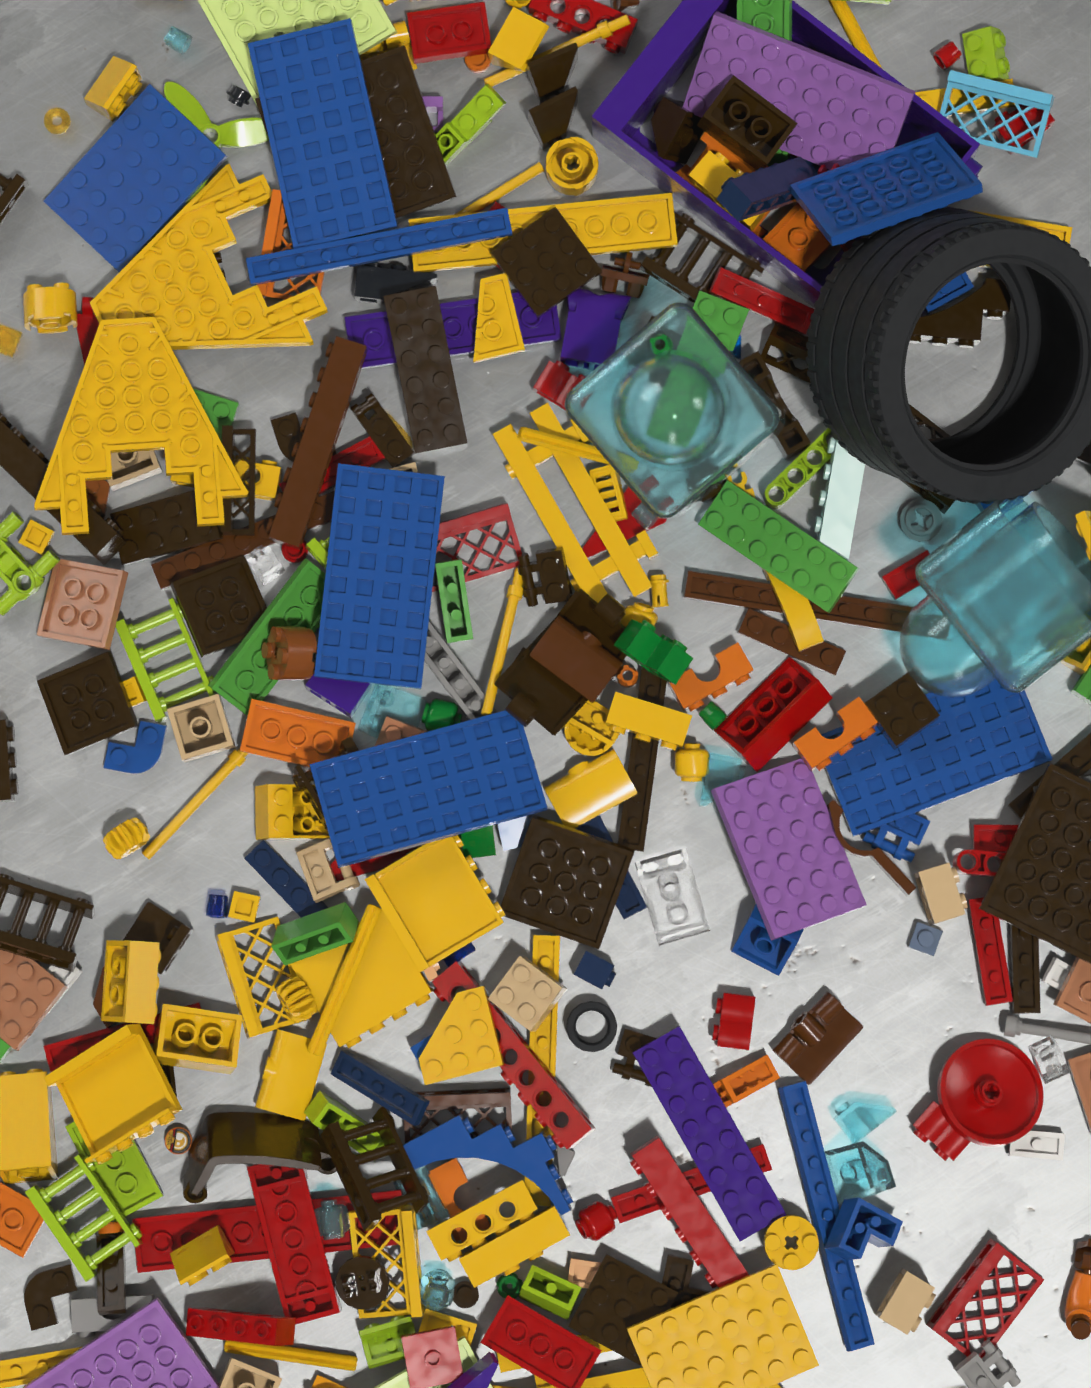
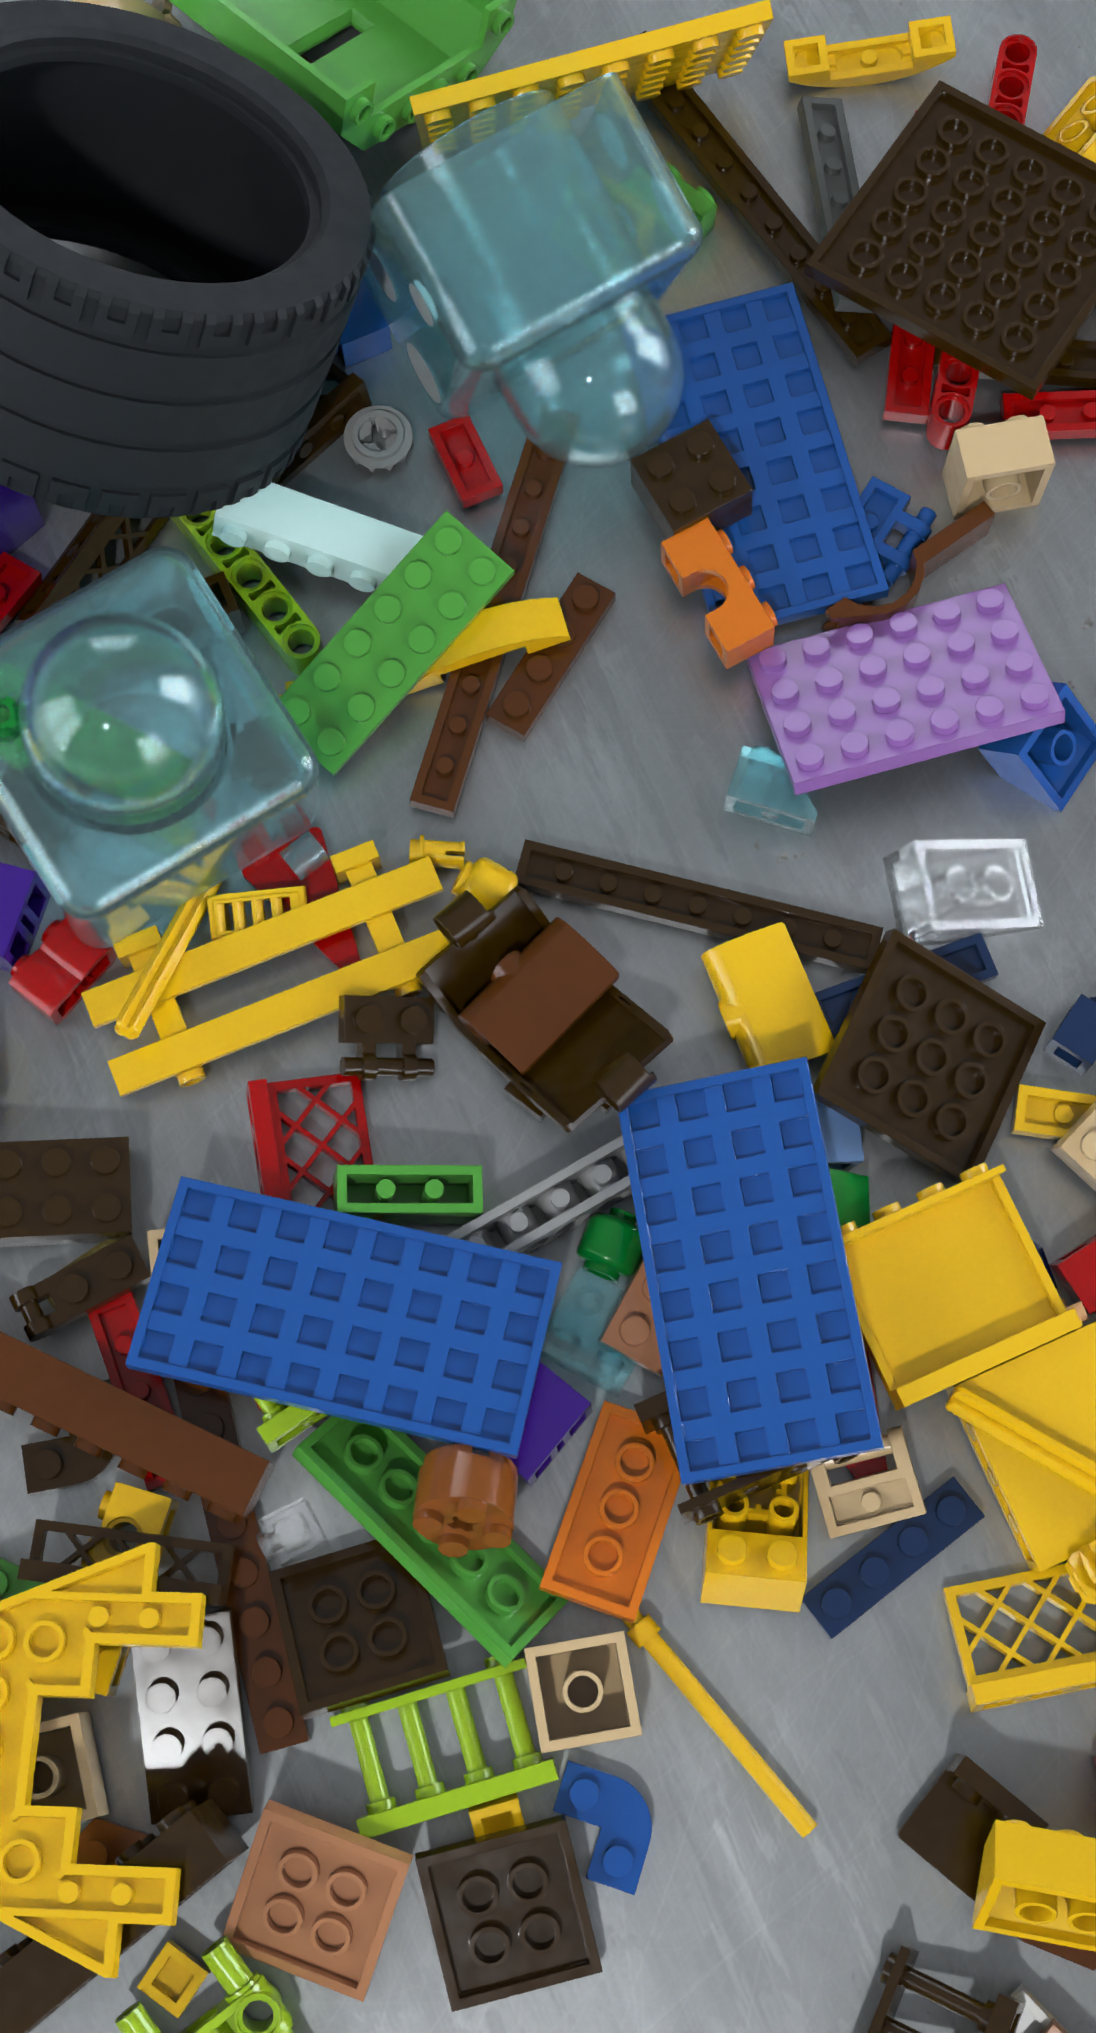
camera: 80 degrees left, 10 degrees down
yellow gear [103,818,150,859] -> none
clear blue hose [206,894,228,919] -> none
yellow plate [228,891,261,923] -> none
bright green brick [271,902,359,965] -> none
red plate [282,540,308,563] -> none
yellow bar [481,567,524,716] -> none
yellow slope [564,701,619,756] -> none
yellow brick [605,692,692,751] -> none
green brick [614,619,693,685] -> none
orange hose [617,665,638,688] -> none
orange arch [667,642,754,712] -> none
yellow head [675,743,709,782] -> none
green hose [699,701,728,731] -> none
red slope [714,657,833,772] -> none
sand blue plate [908,922,943,956] -> none

